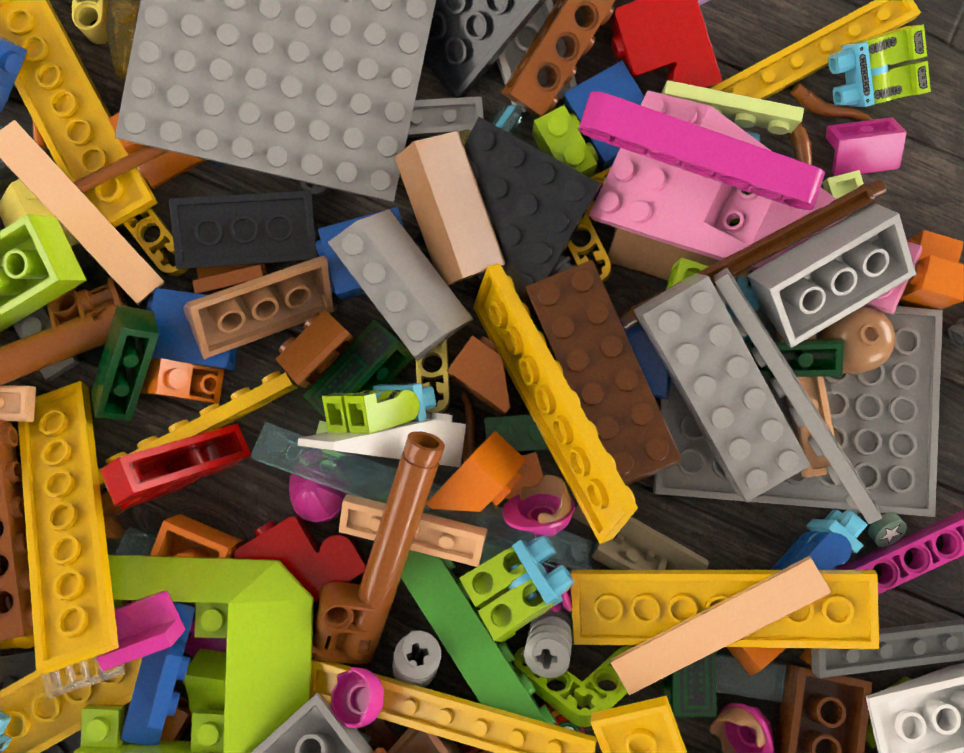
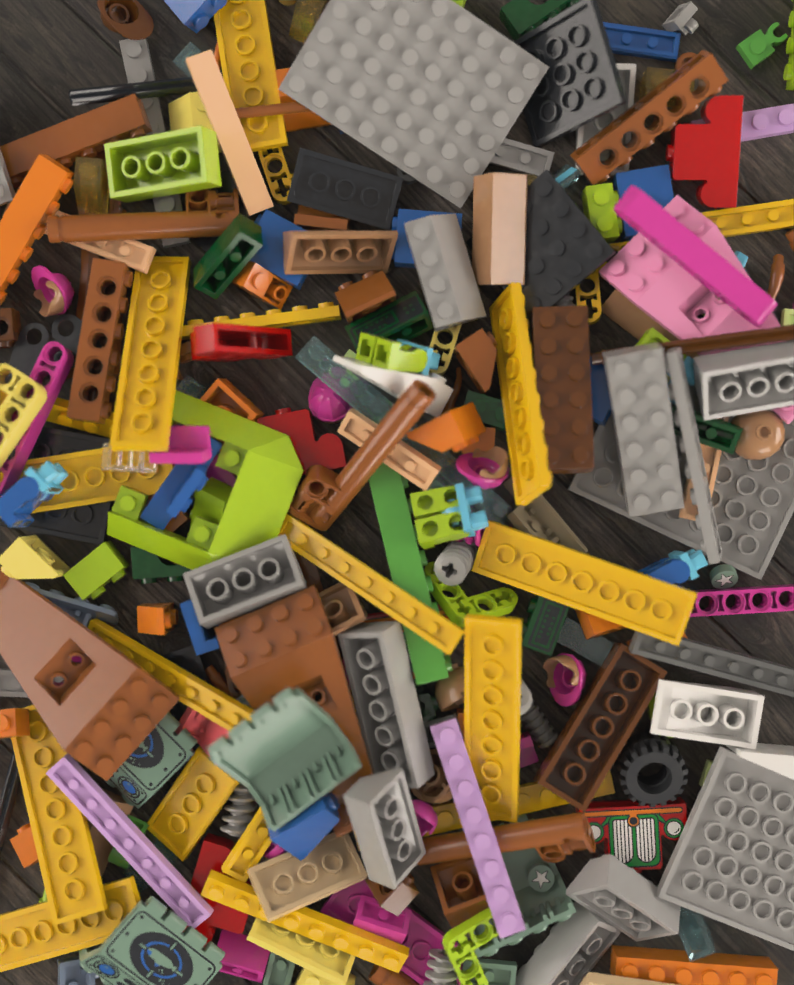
camera: 20 degrees right, 5 degrees up
dark pink hair [330,667,384,728] -> none
light grey piece [392,630,441,687] -> none
light nougat tile [610,556,831,695] -> none
yellowish green plate [661,80,804,135] -> none

